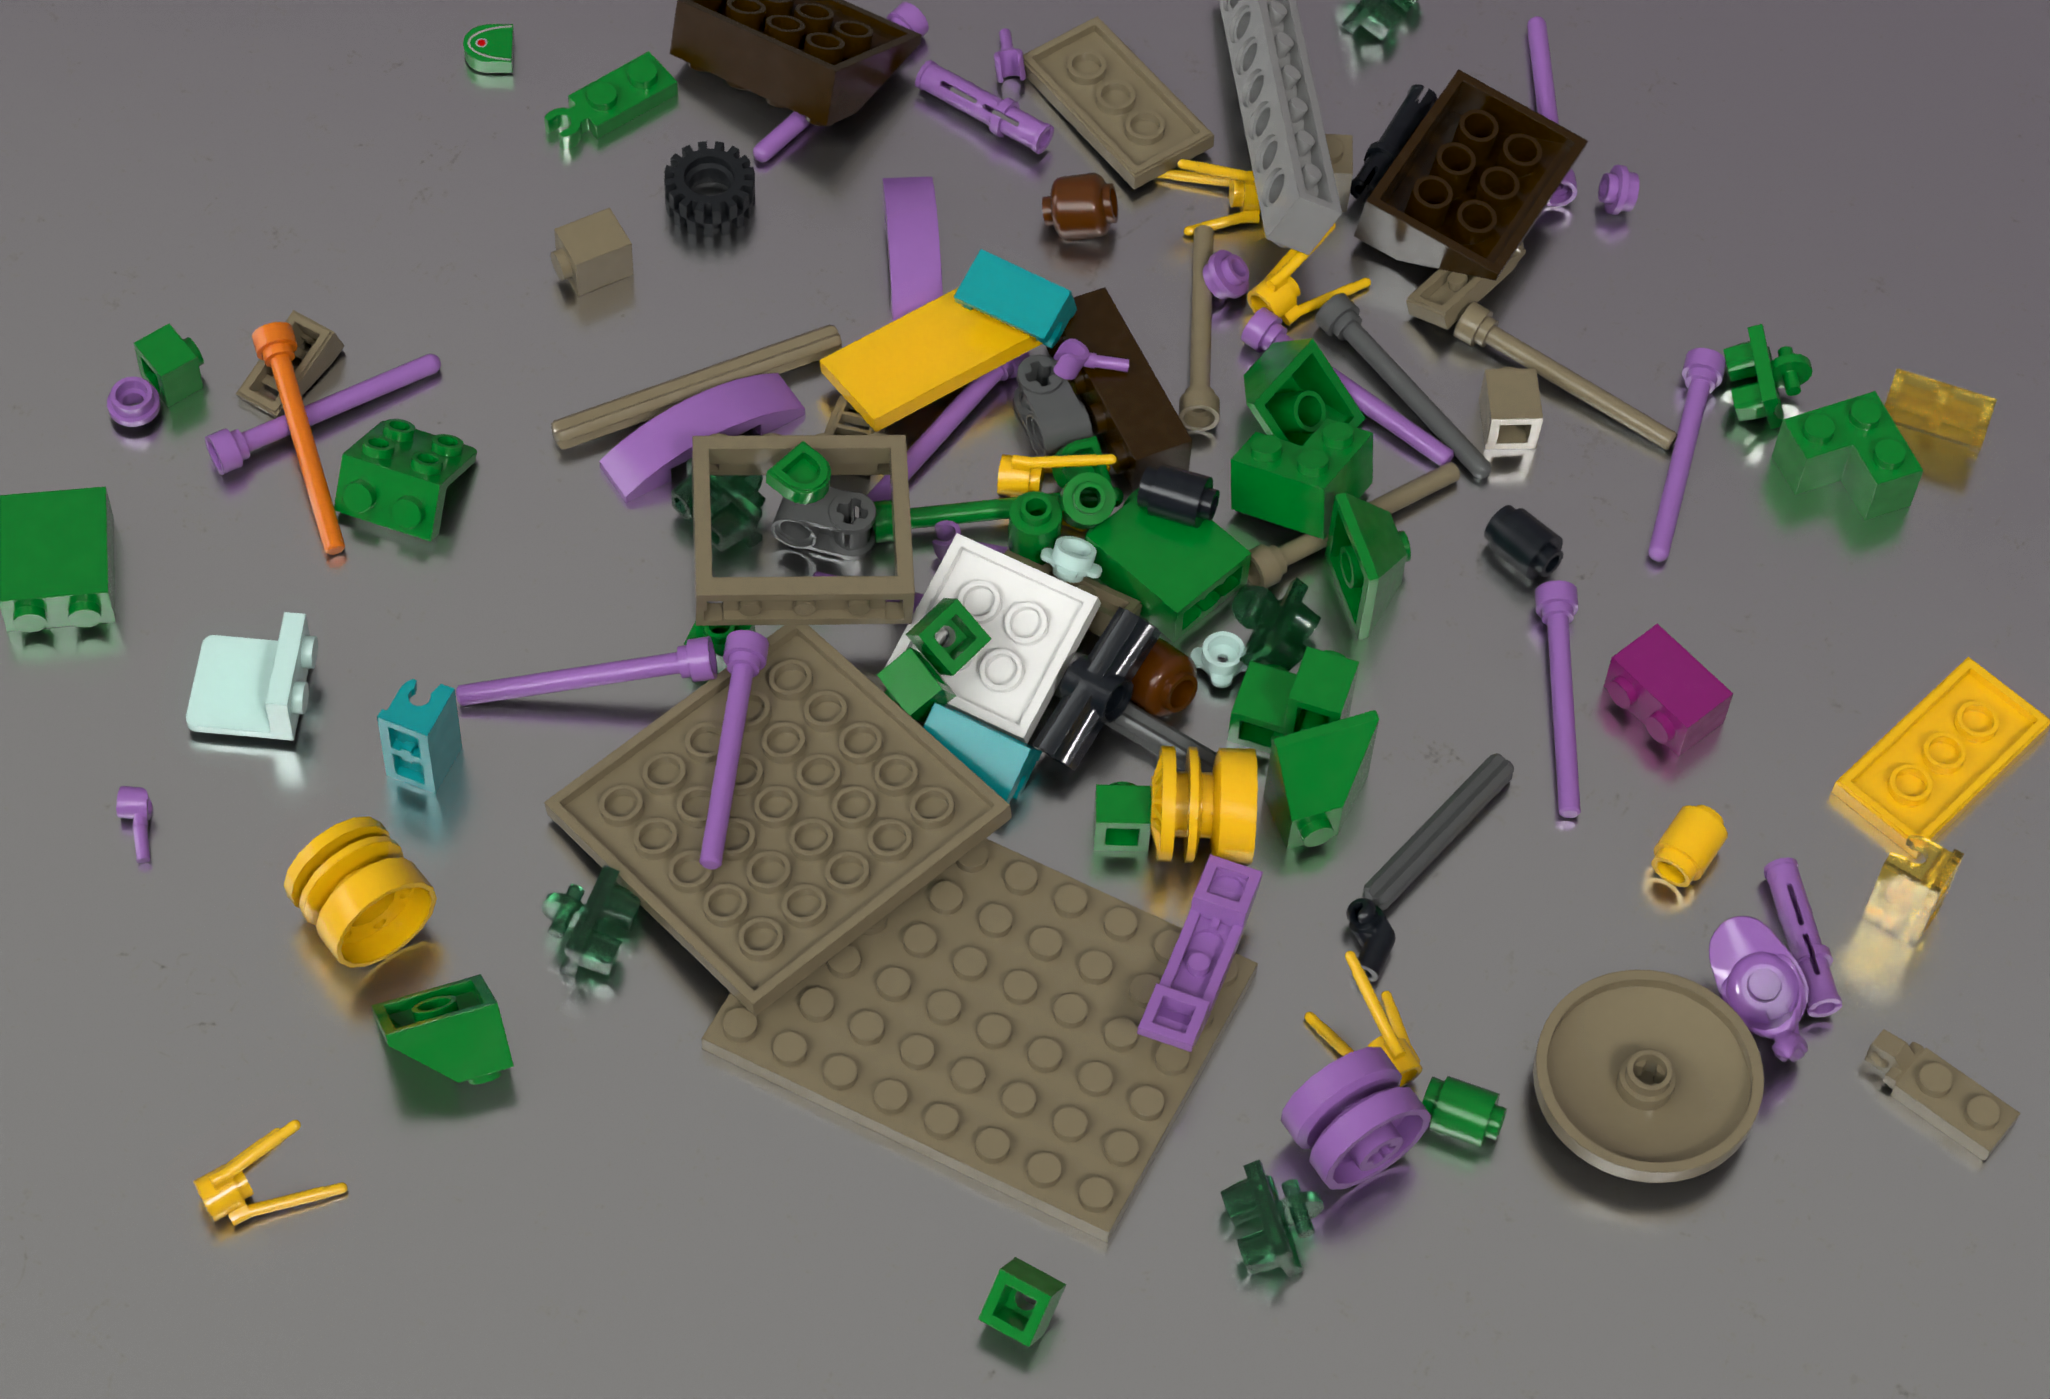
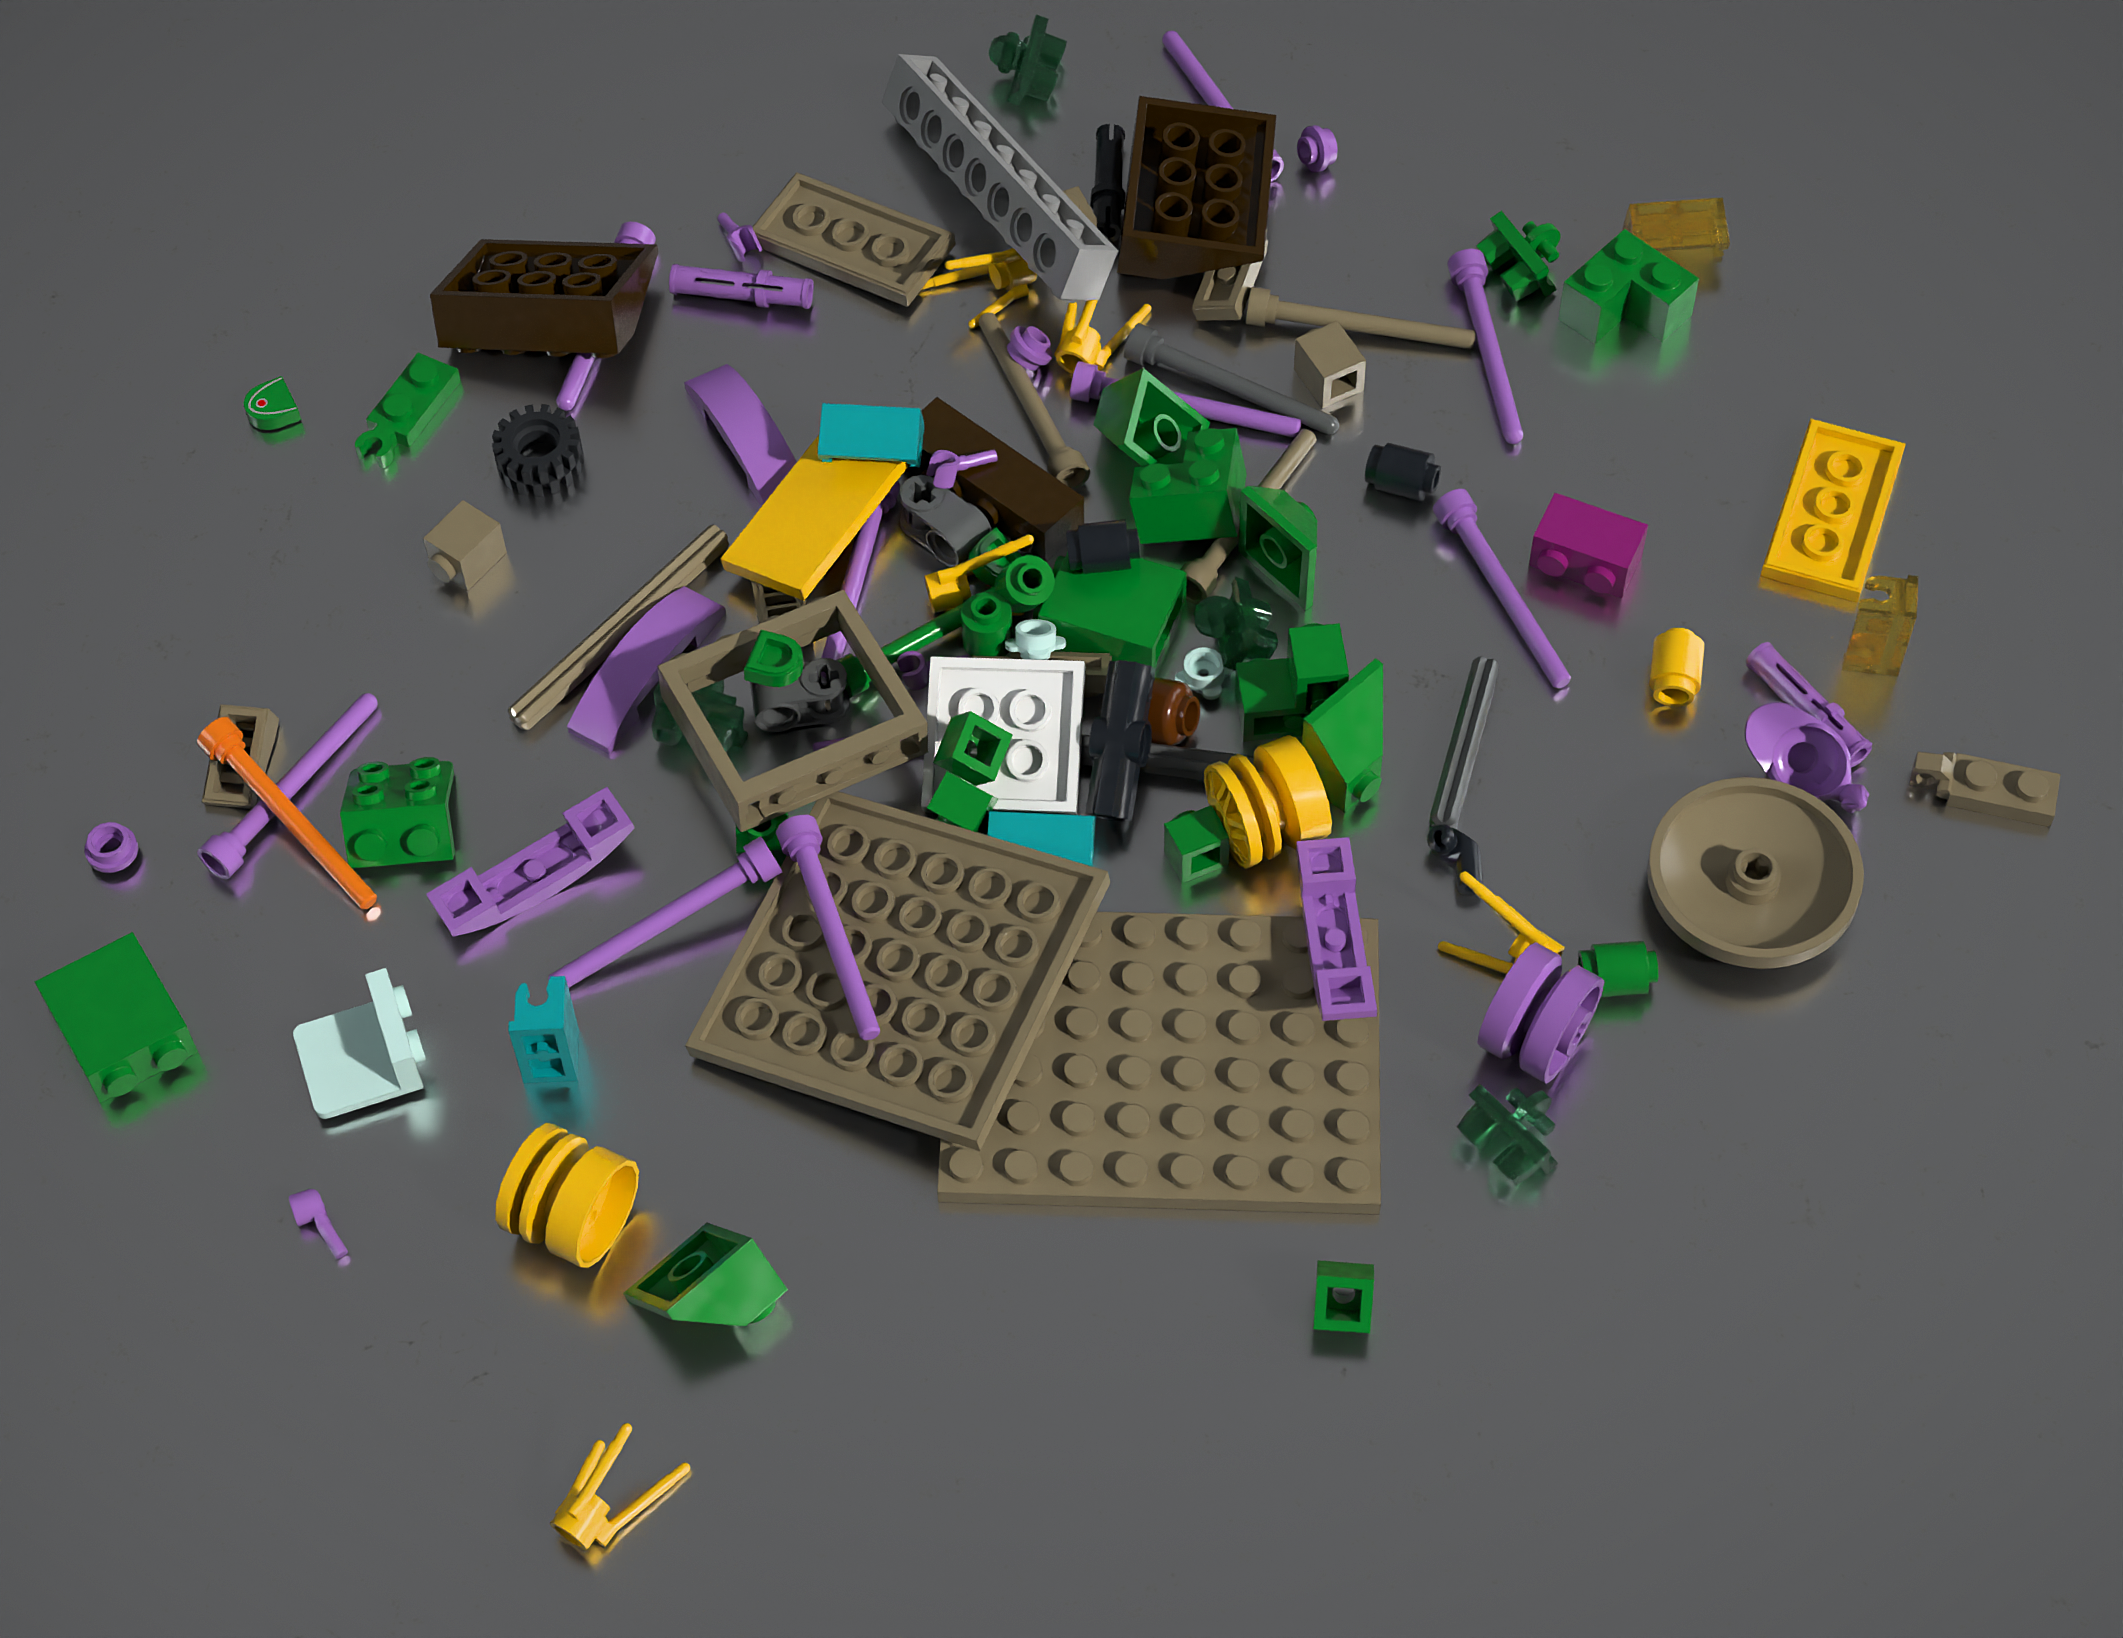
camera: 20 degrees left, 0 degrees up
green plate [134,323,204,407] -> none
clear green hips [541,865,641,978] -> none
reddish brown head [1042,173,1118,242] -> none
none -> medium lavender slope [426,787,634,937]

